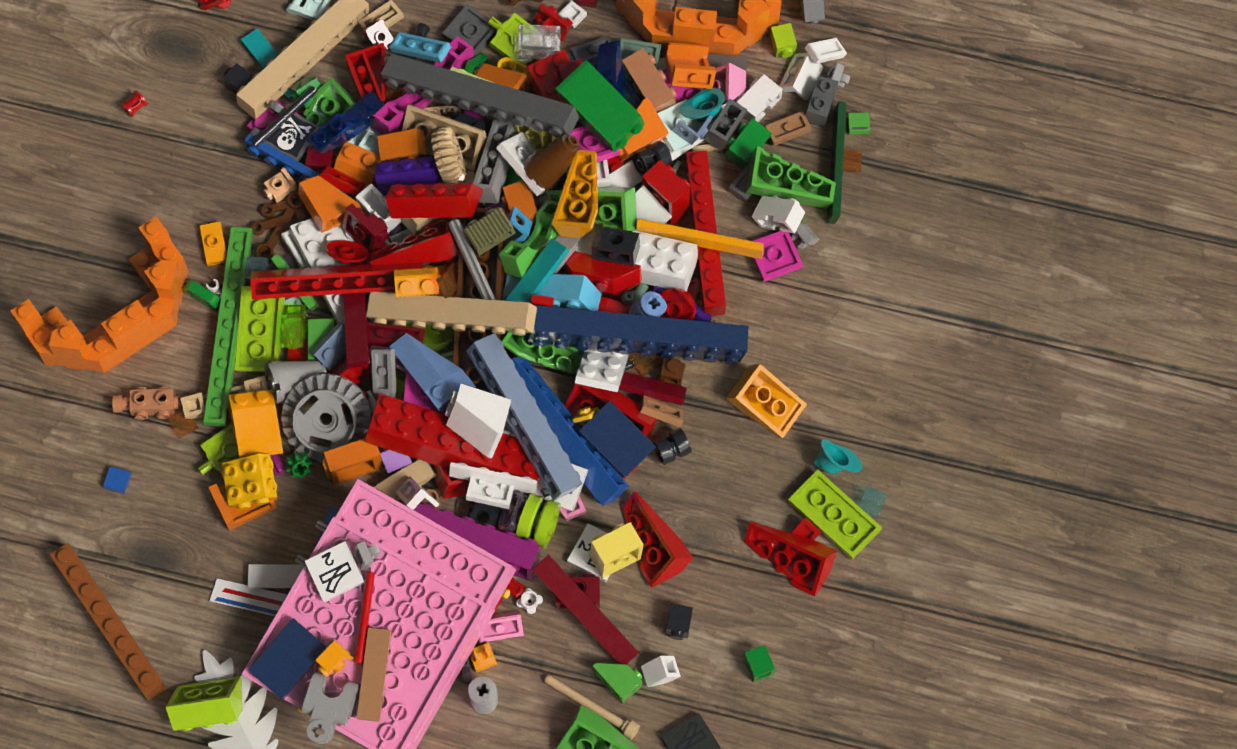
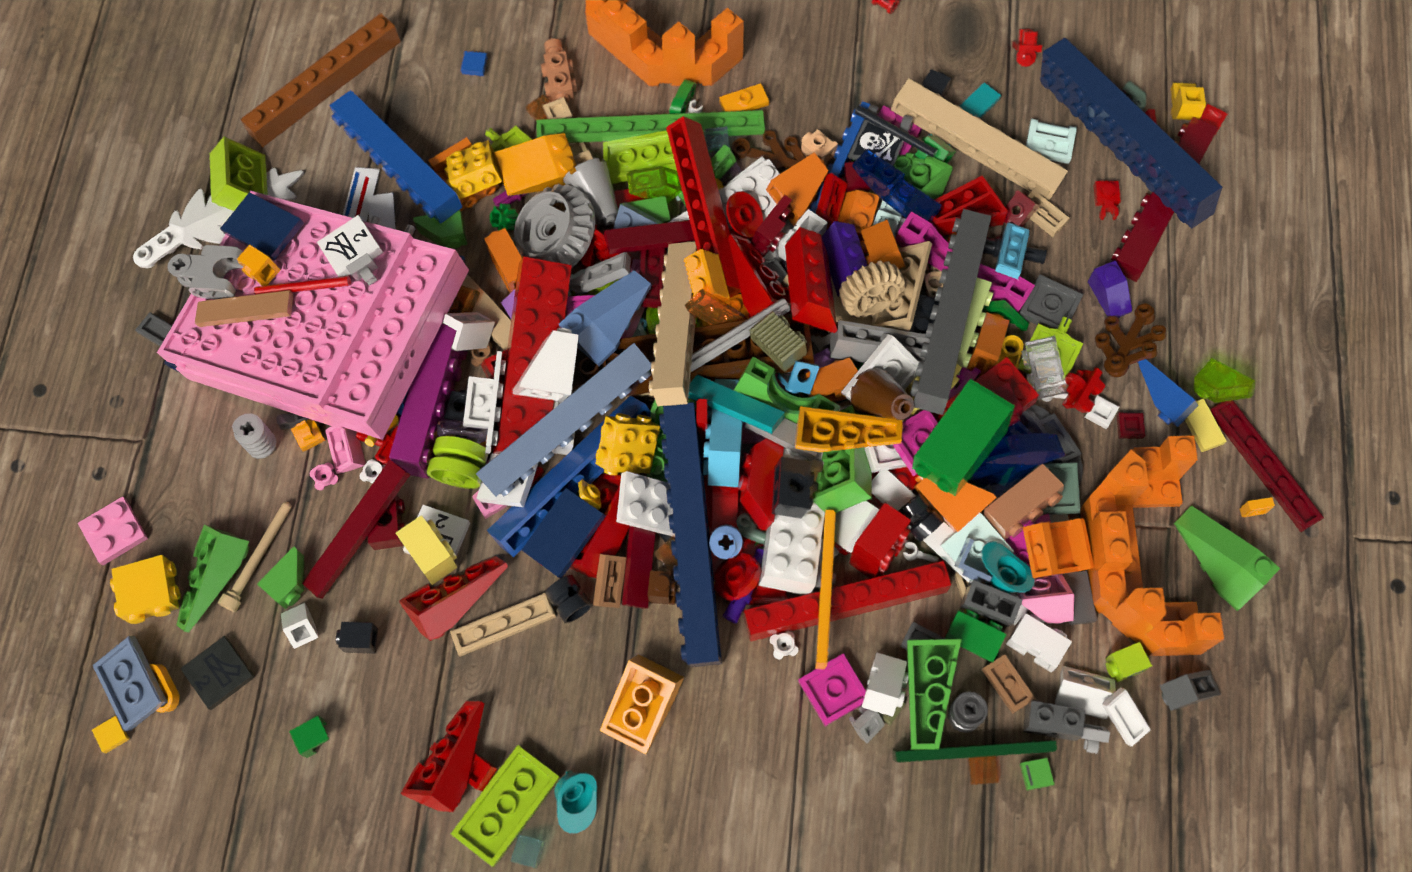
camera: 85 degrees right, 0 degrees up
none -> bright pink plate [310,463,338,490]
none -> blue brick [329,90,462,224]
none -> bright green slope [413,210,467,249]
none -> tan tile [450,593,556,656]
none -> yellow brick [595,413,660,475]
none -> white plate [770,631,798,660]
none -> flat silver wheel [948,692,988,733]

